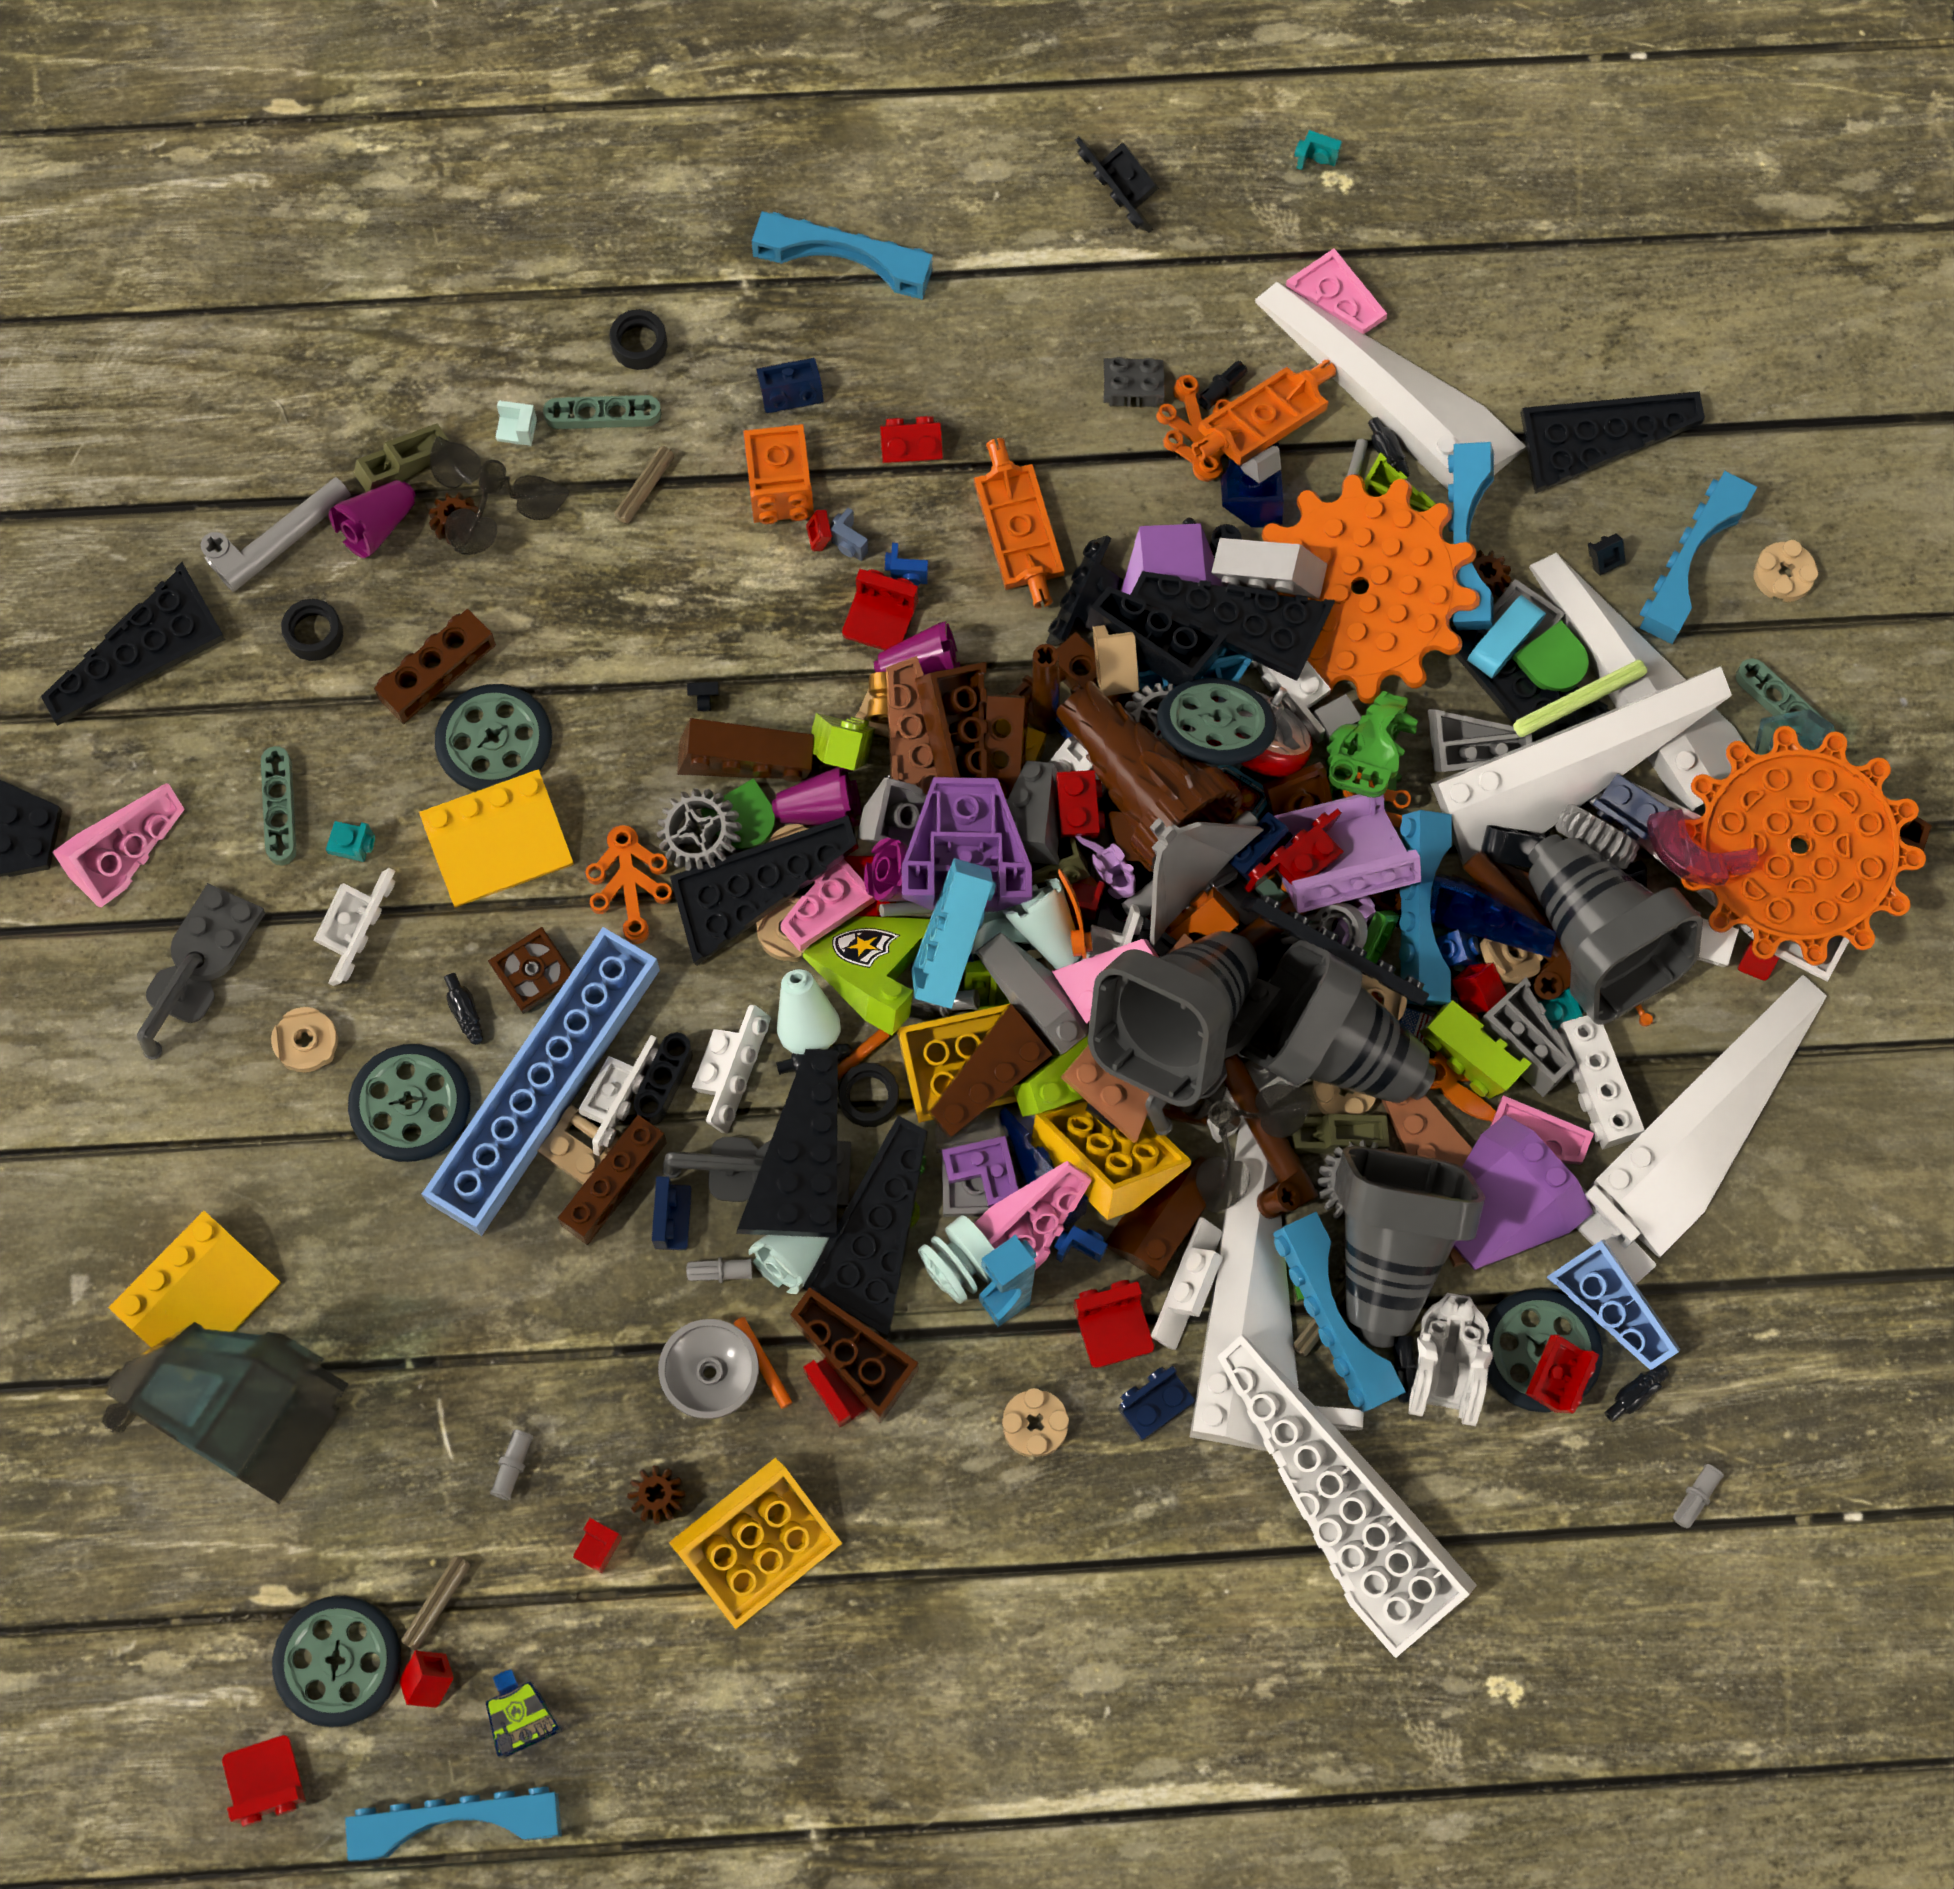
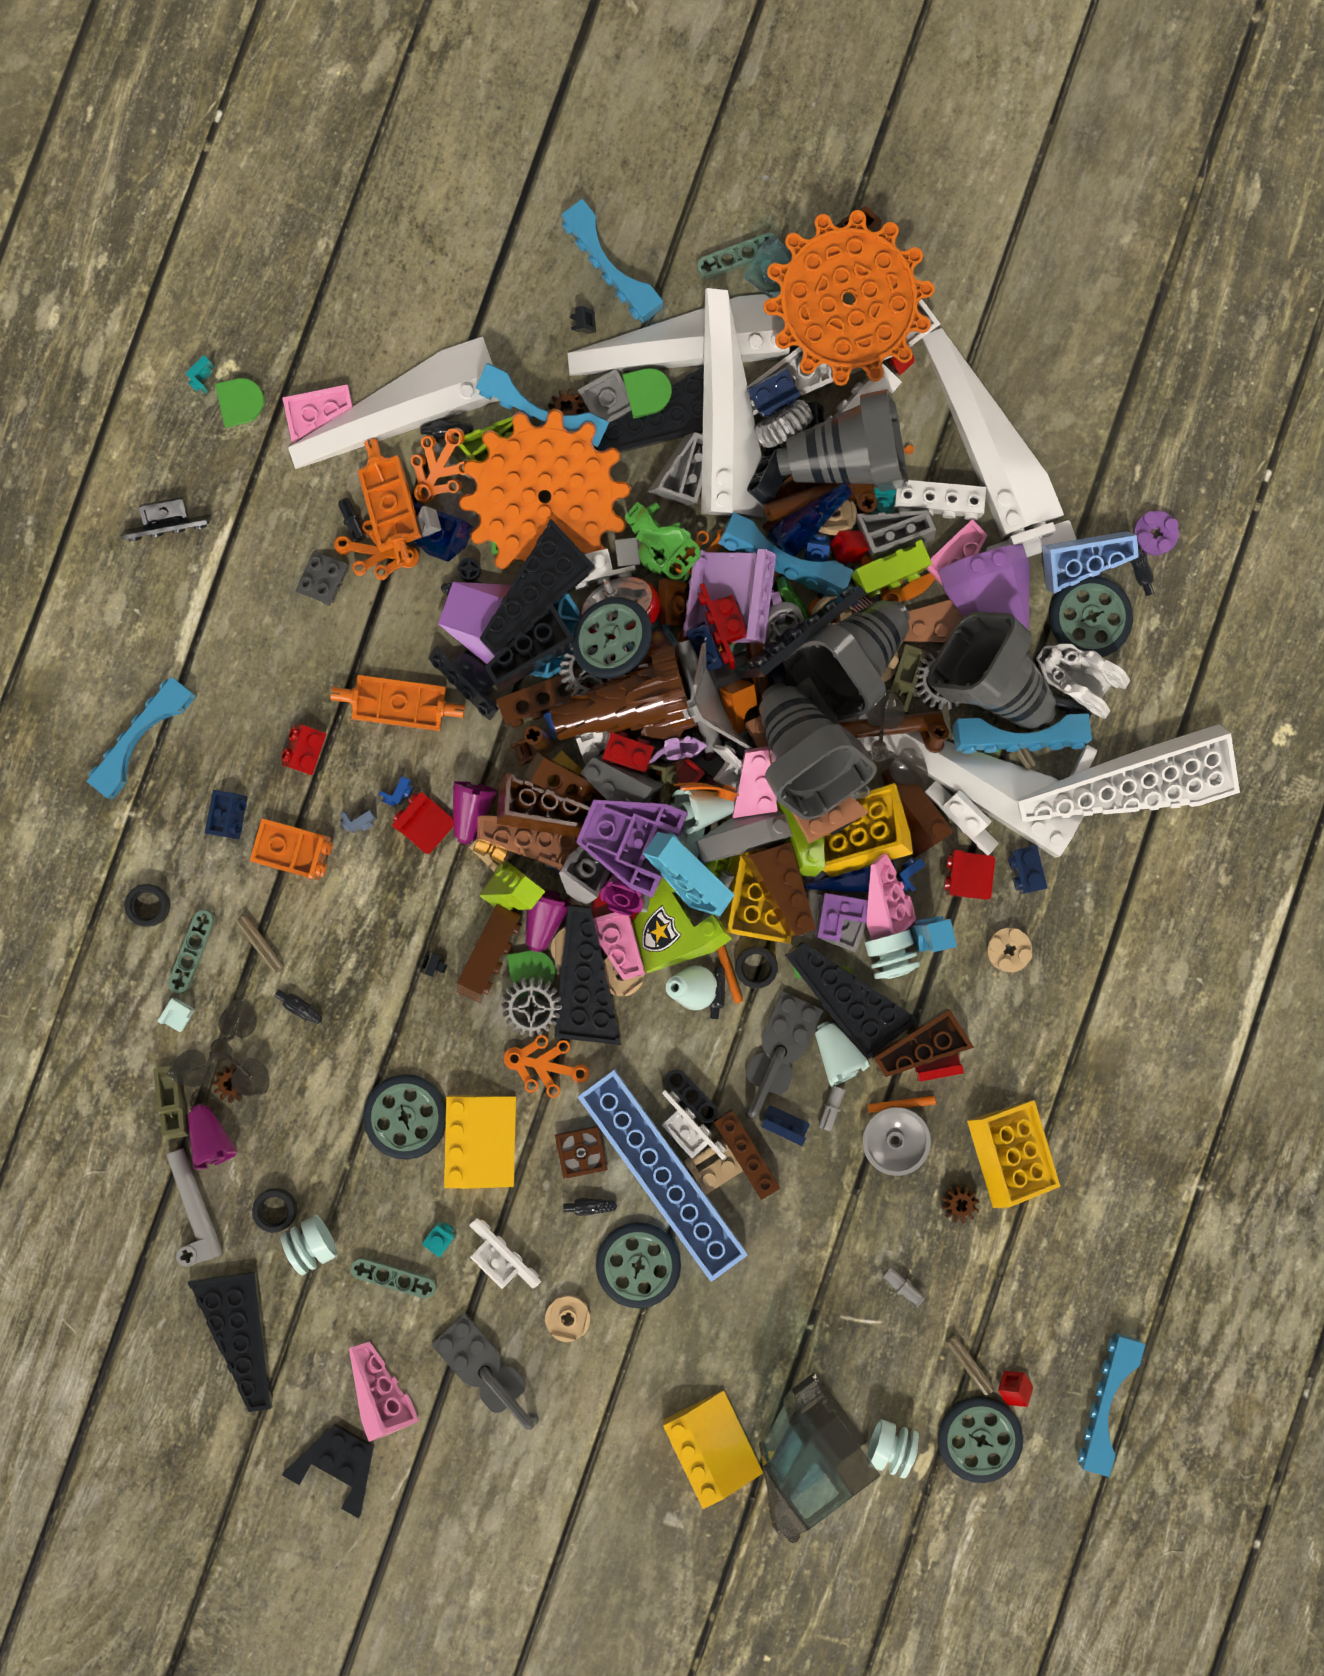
camera: 65 degrees left, 15 degrees up
red bracket [222,1735,306,1827] -> none
reddish brown brick [374,608,496,724] -> none
torso [486,1669,563,1759] -> none
red panel [573,1518,622,1574] -> none
white bracket [692,1005,771,1134] -> none
black wing [736,1049,838,1238] -> none
red tile [806,510,832,551] -> none
tan panel [1093,625,1139,696] -> none
wedge [1211,538,1328,599] -> none
medium azure beam [1467,595,1546,679] -> none
yellowish green axle [1513,660,1647,737] -> none
black wing [1520,391,1705,494] -> none
red bracket [1525,1335,1599,1414] -> none
clear pink arch [1647,809,1759,886] -> none
light grey axle [1673,1464,1724,1529] -> none
tan plate [1754,540,1818,602] -> none
none -> bright green tile [215,378,265,428]
none -> black piece [274,989,323,1024]
none -> light aqua wheel [280,1214,338,1276]
none -> orange plant [411,427,467,503]
none -> light aqua wheel [866,1419,919,1479]
none -> medium lavender plate [1133,511,1179,556]

